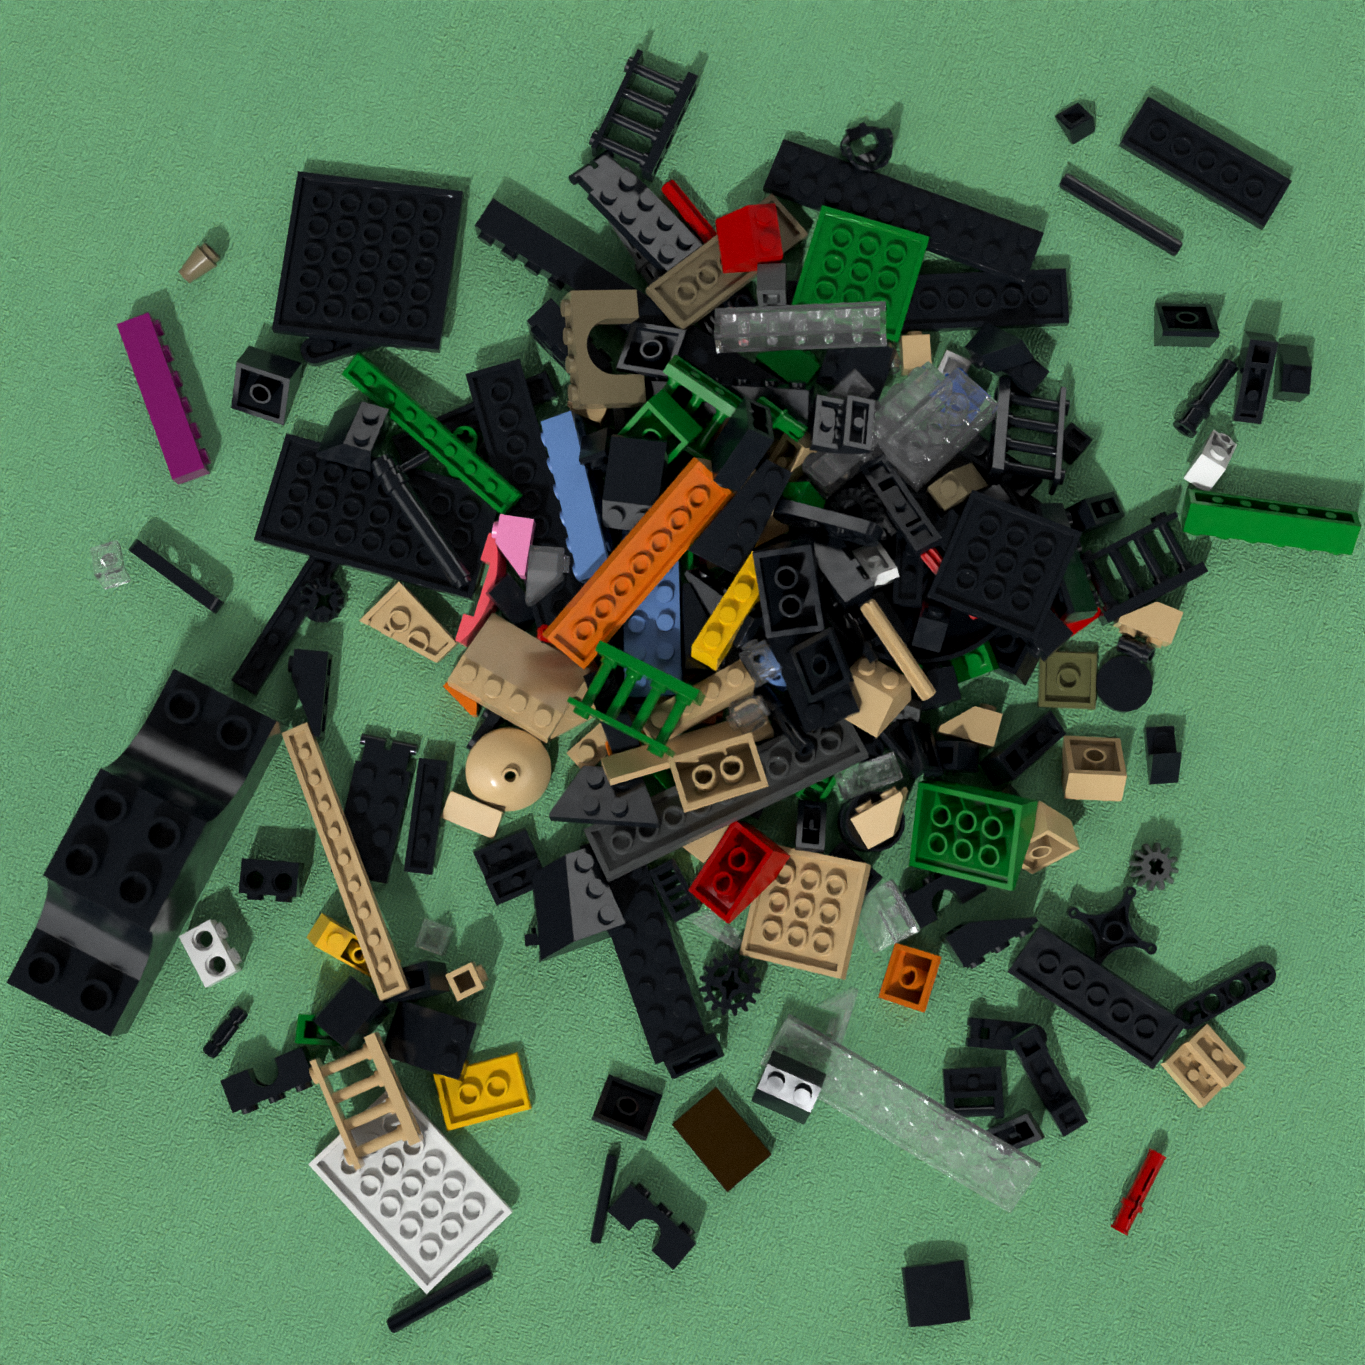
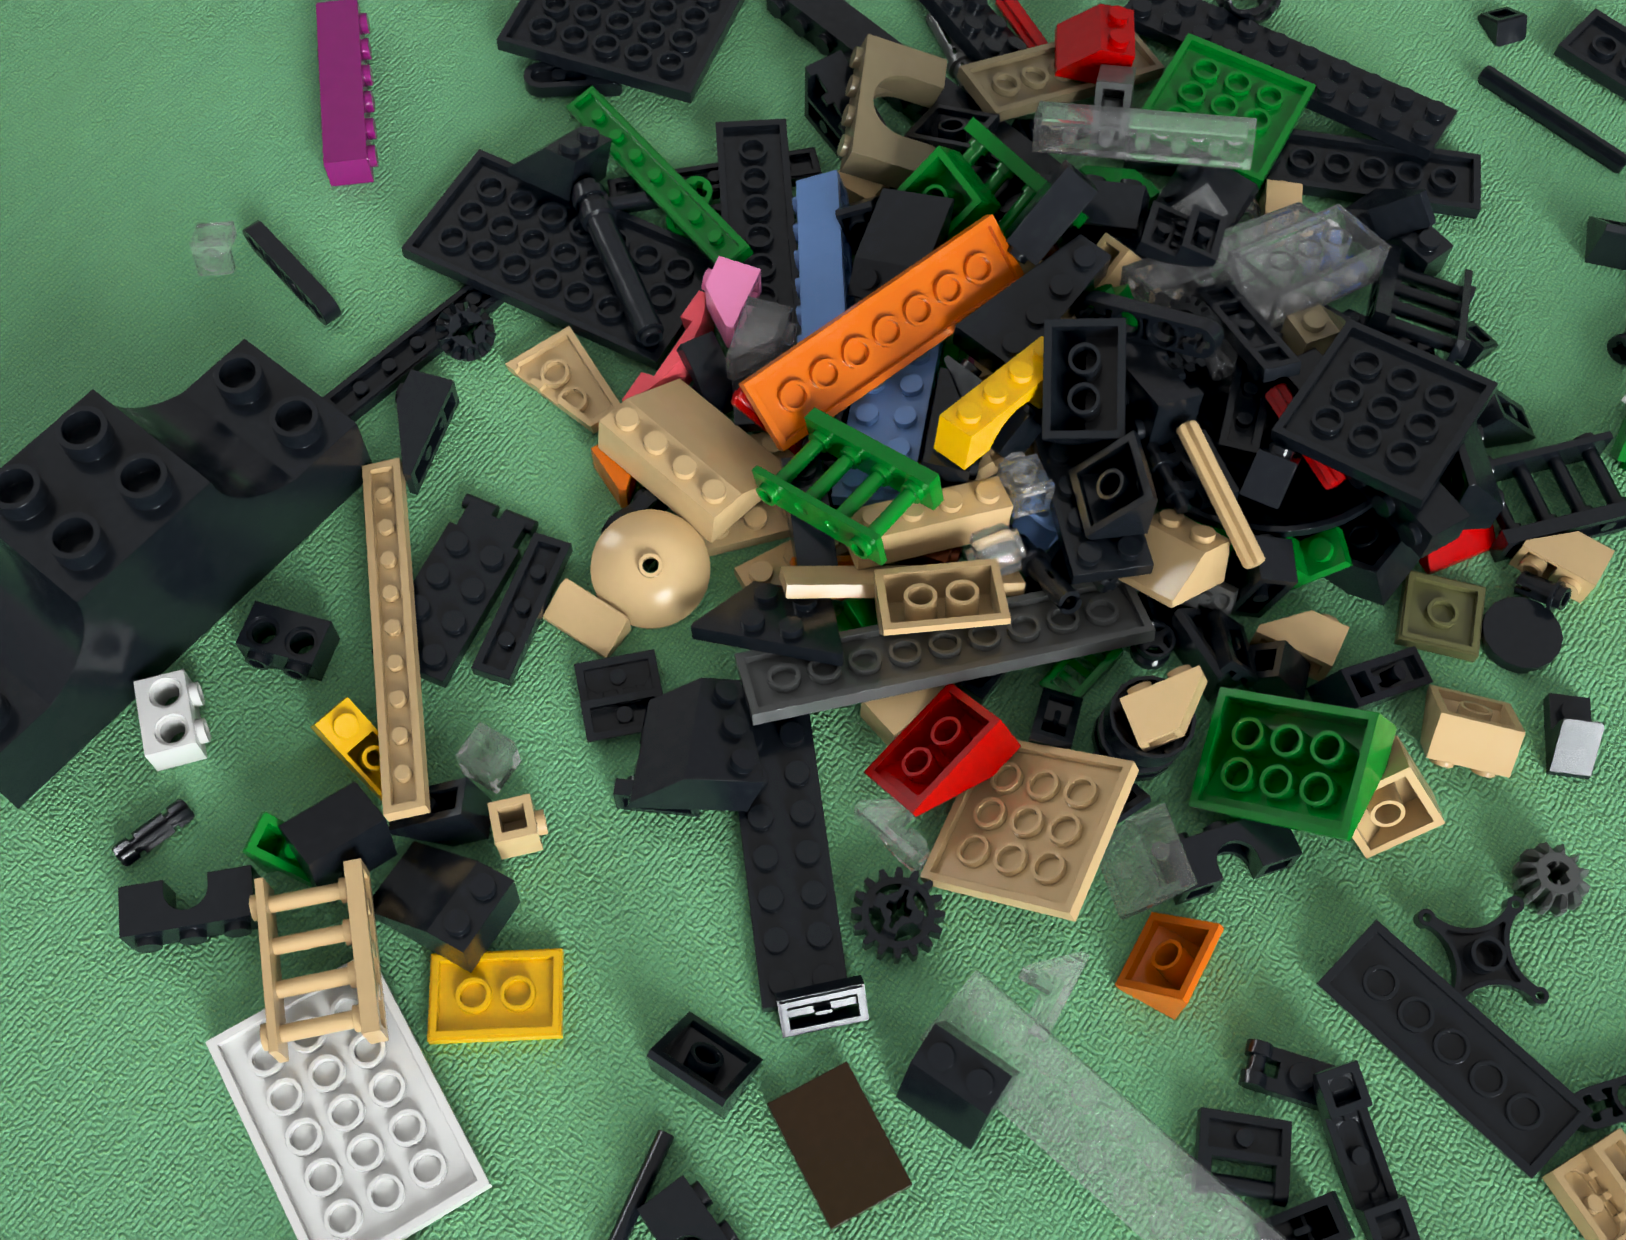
camera: 10 degrees right, 20 degrees down
black slope [231,346,302,425] -> none
black slope [649,858,700,922] -> none
green axle [756,397,808,442] -> none
clear slope [834,752,904,800] -> none
white slope [852,542,899,590] -> none
black slope [939,917,1038,969] -> none

